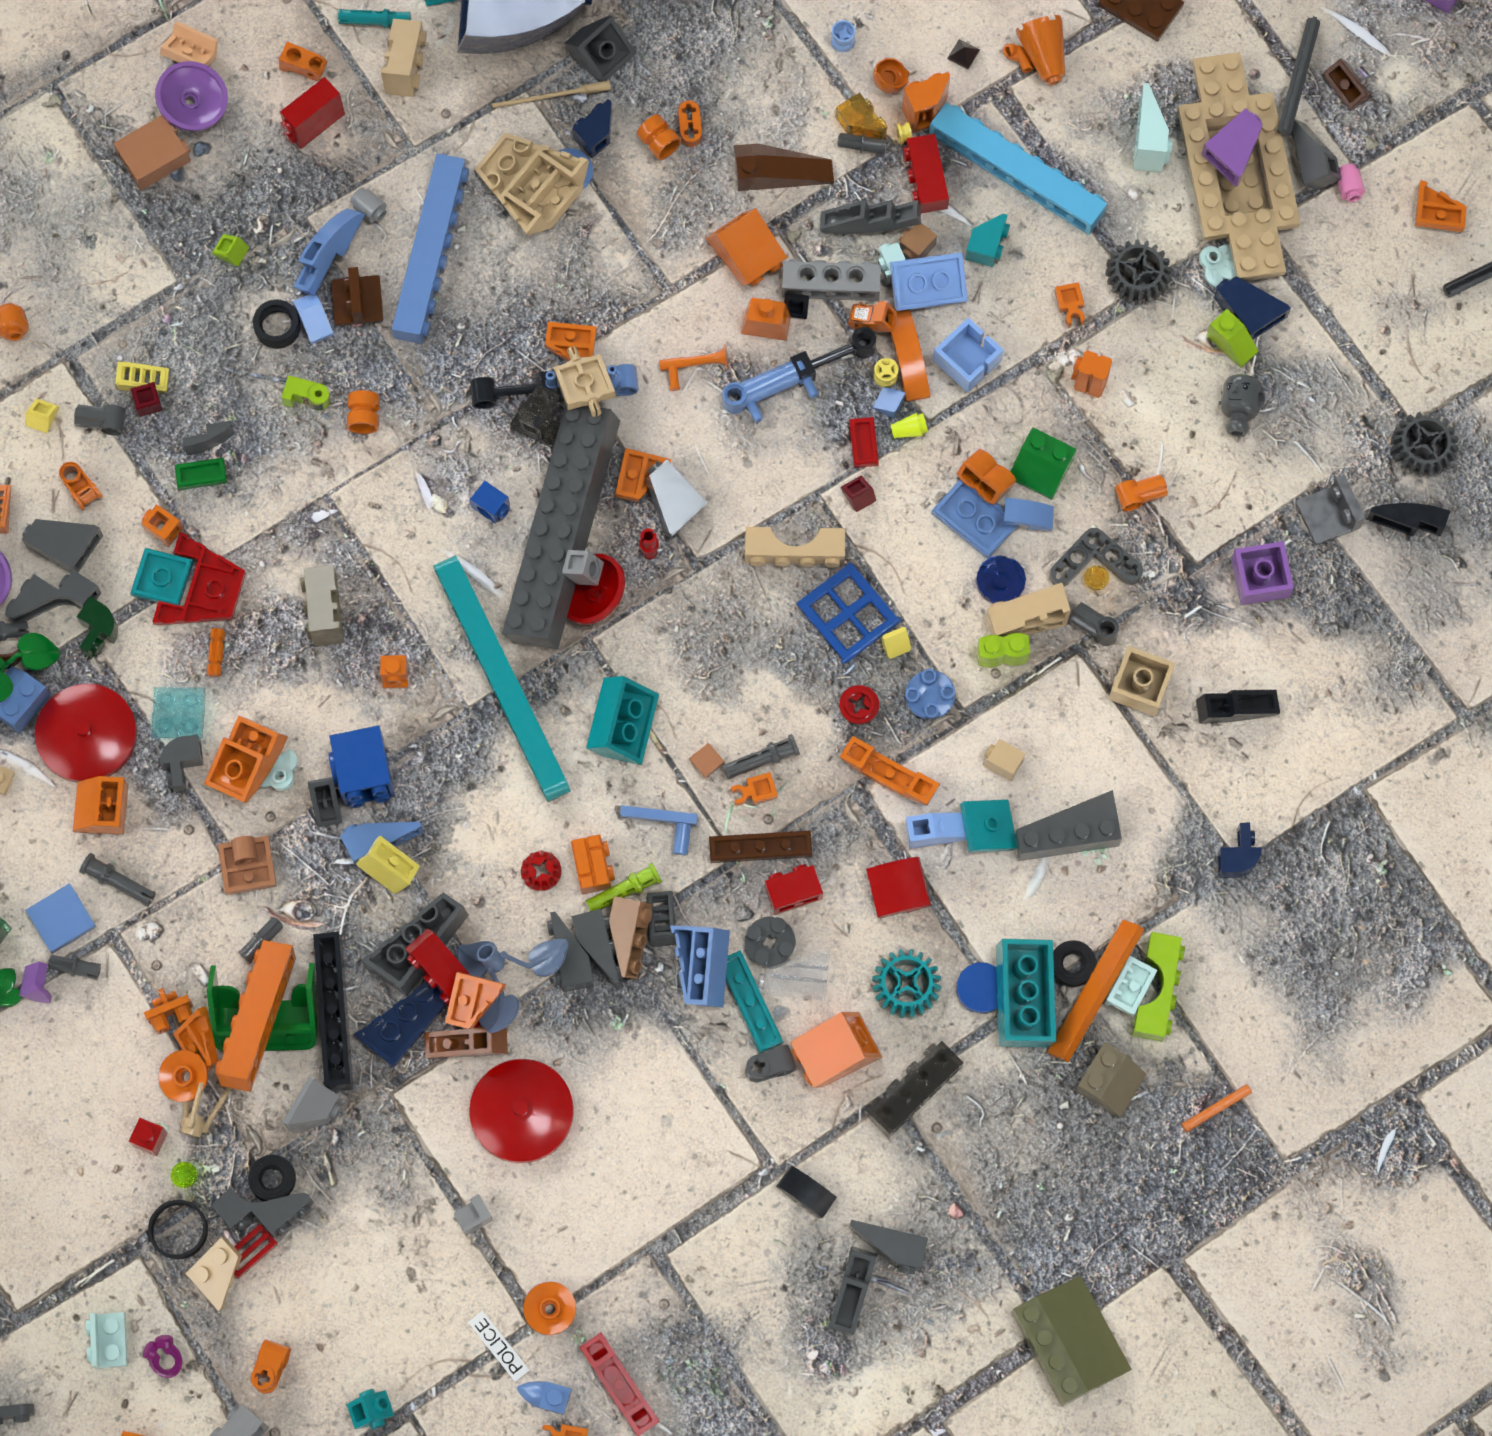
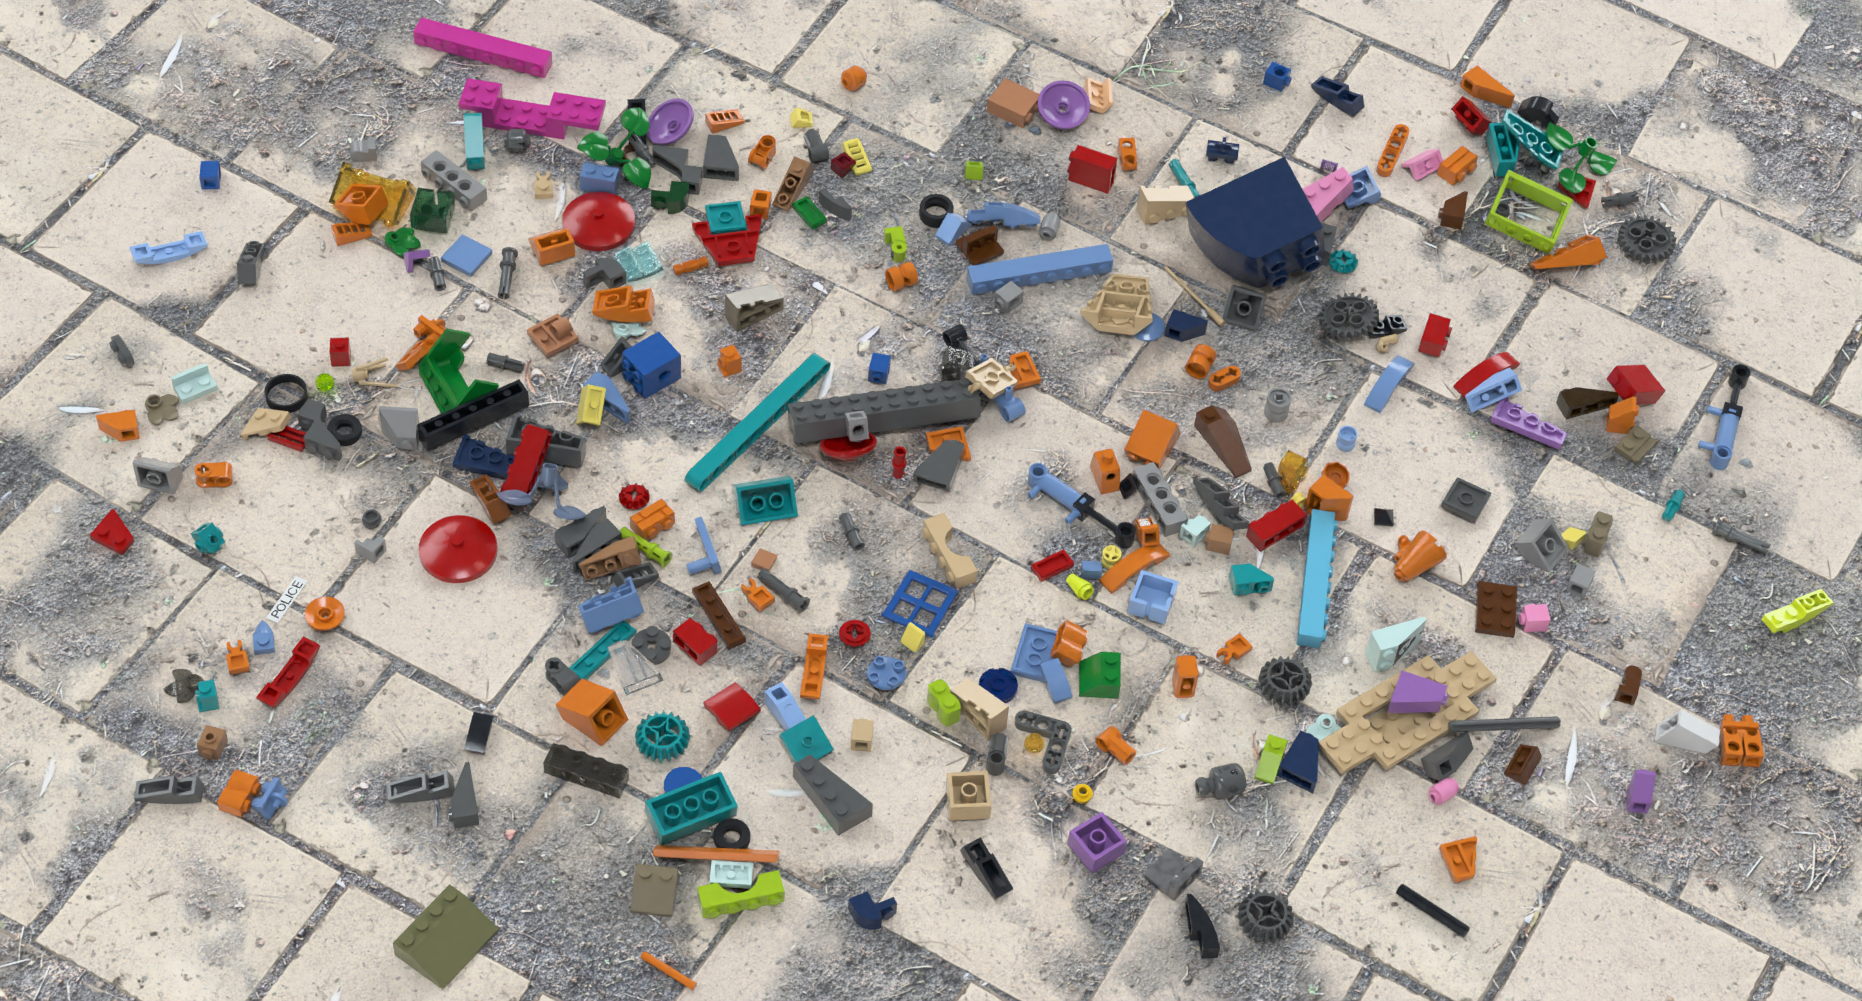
camera: 60 degrees right, 20 degrees down
magenta piece [143,1335,182,1378] -> none
orange dish [158,1050,208,1102] -> none
orange brick [215,940,296,1092] -> none
orange wing [445,972,506,1029] -> none
orange piece [659,344,729,391] -> none
dark red slope [840,475,876,512] -> none
light blue tile [890,252,968,311] -> none
none -> dark tan plate [145,394,179,425]
none -> dark grey plate [362,509,382,528]
none -> medium nougat slope [772,156,814,211]
none -> dark grey pin [839,512,865,551]
none -> light grey brick [994,281,1024,314]
none -> yellow plate [1072,784,1093,804]
none -> light grey wheel [1264,388,1292,423]

